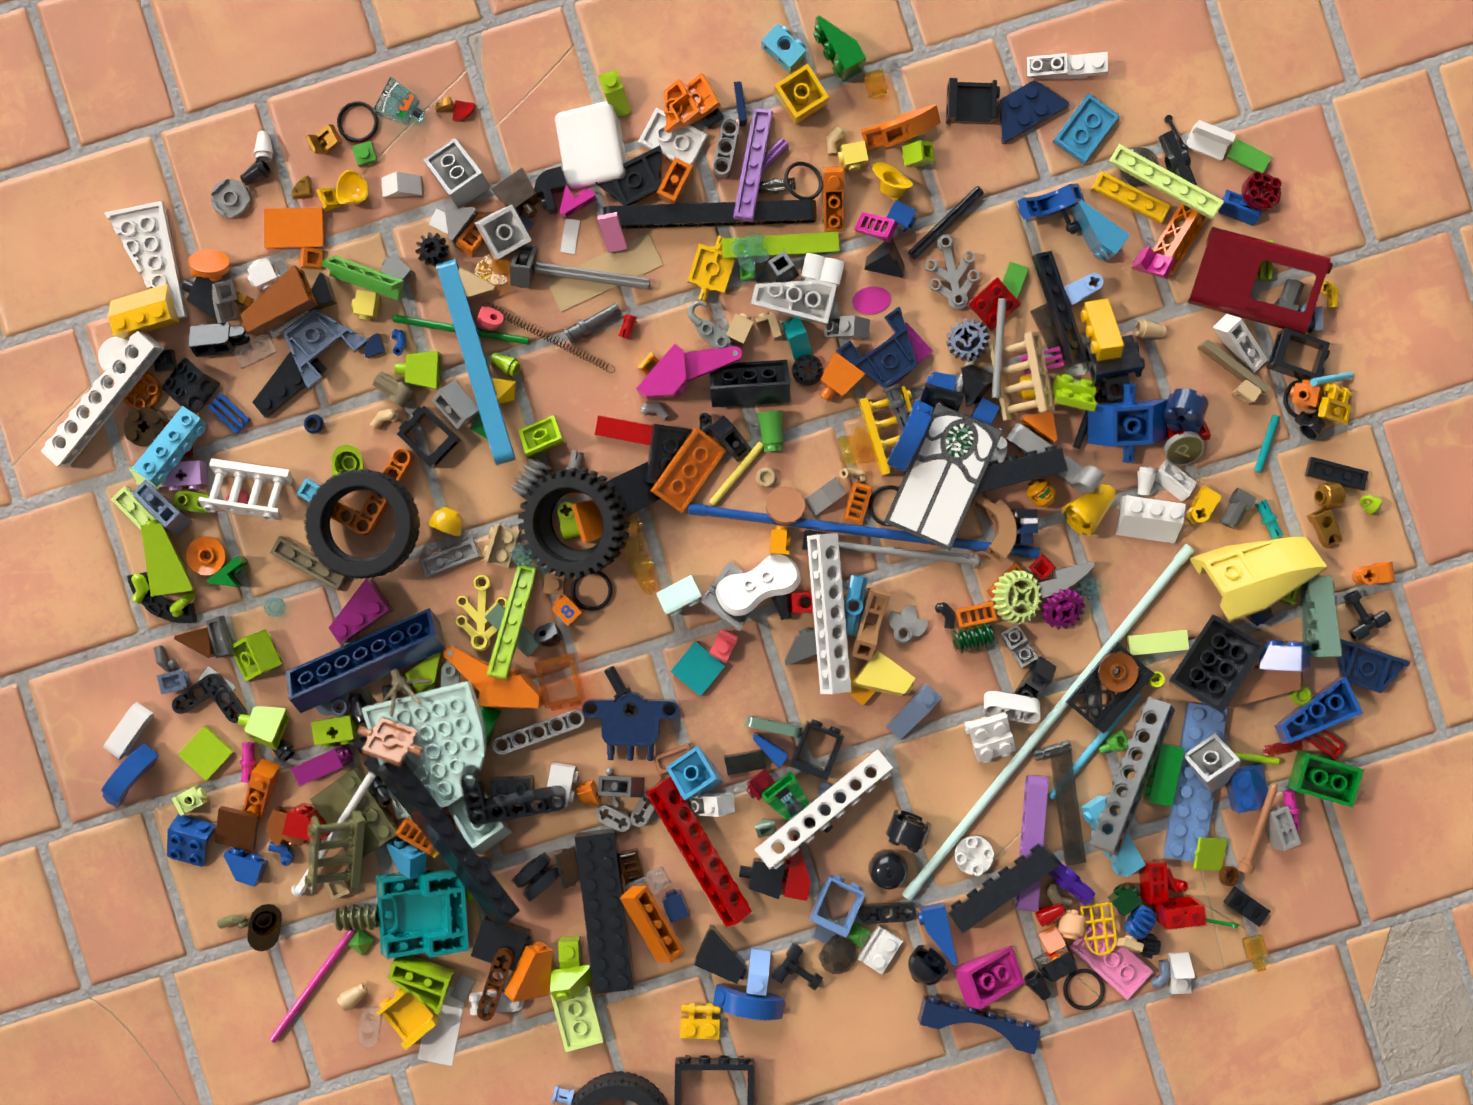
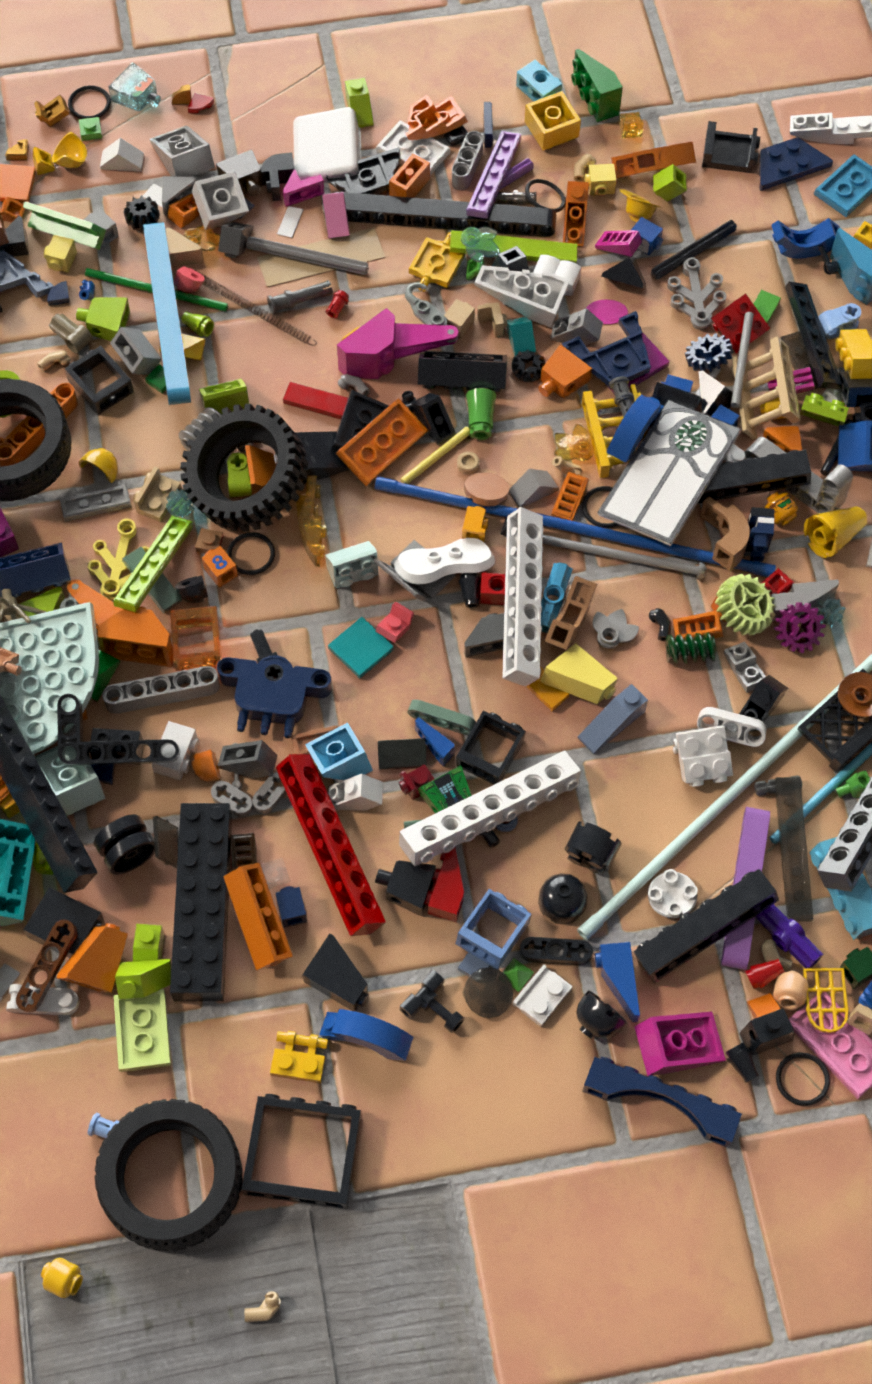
camera: 10 degrees right, 25 degrees down
light blue slope [746,948,770,996] -> none

